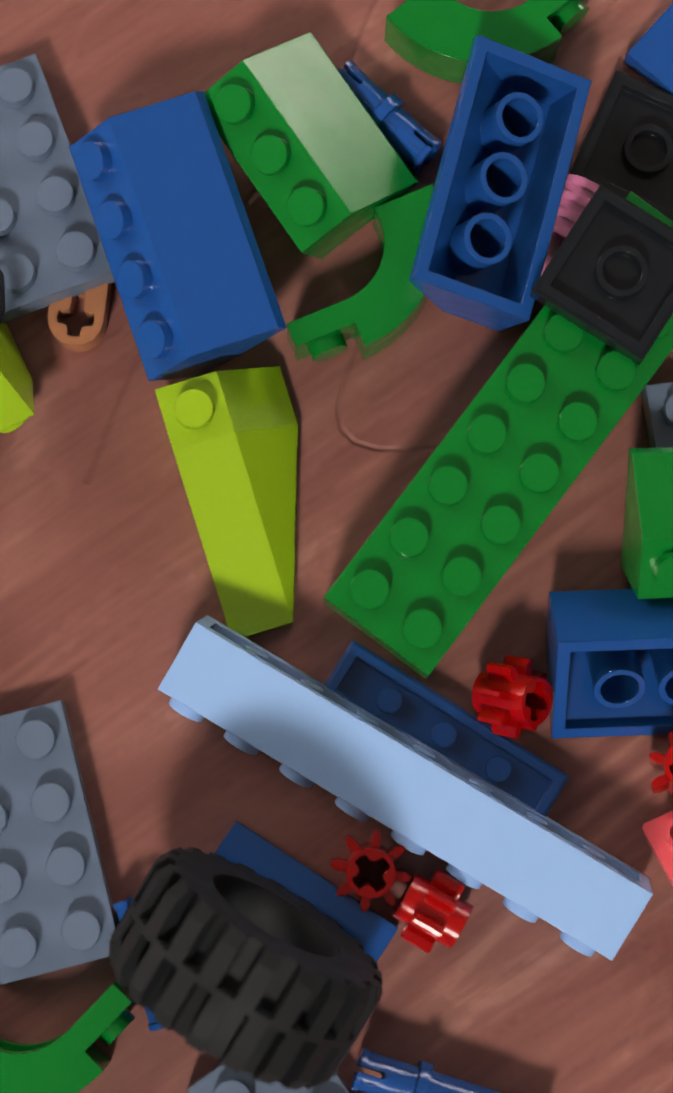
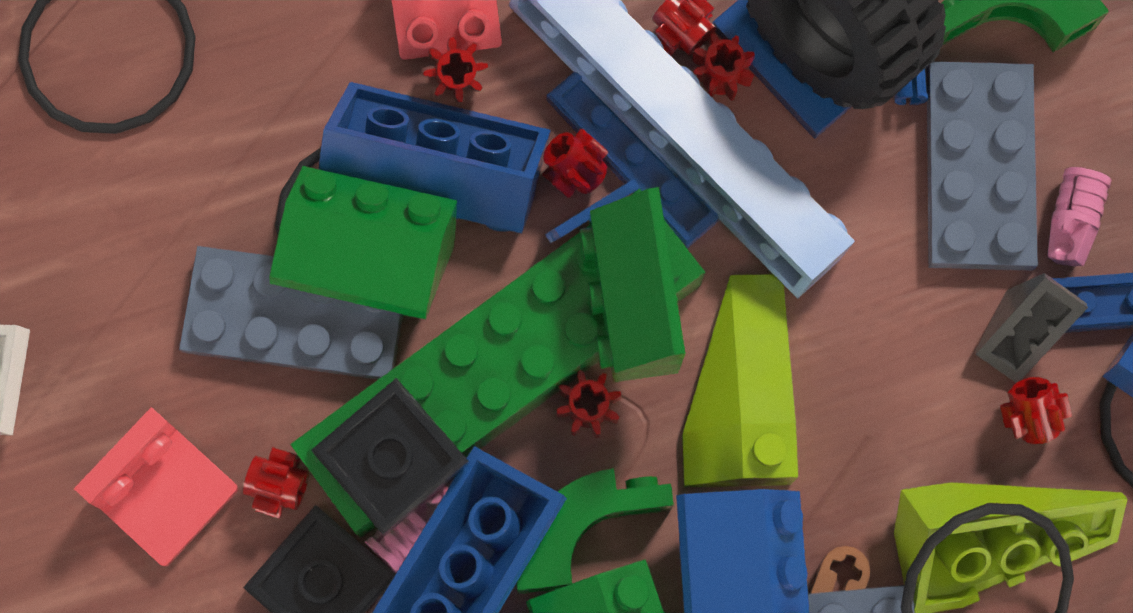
camera: 165 degrees left, 5 degrees down
none -> blue piece [544,179,640,243]
none -> red gear [556,370,622,438]
none -> green slope [580,187,686,383]

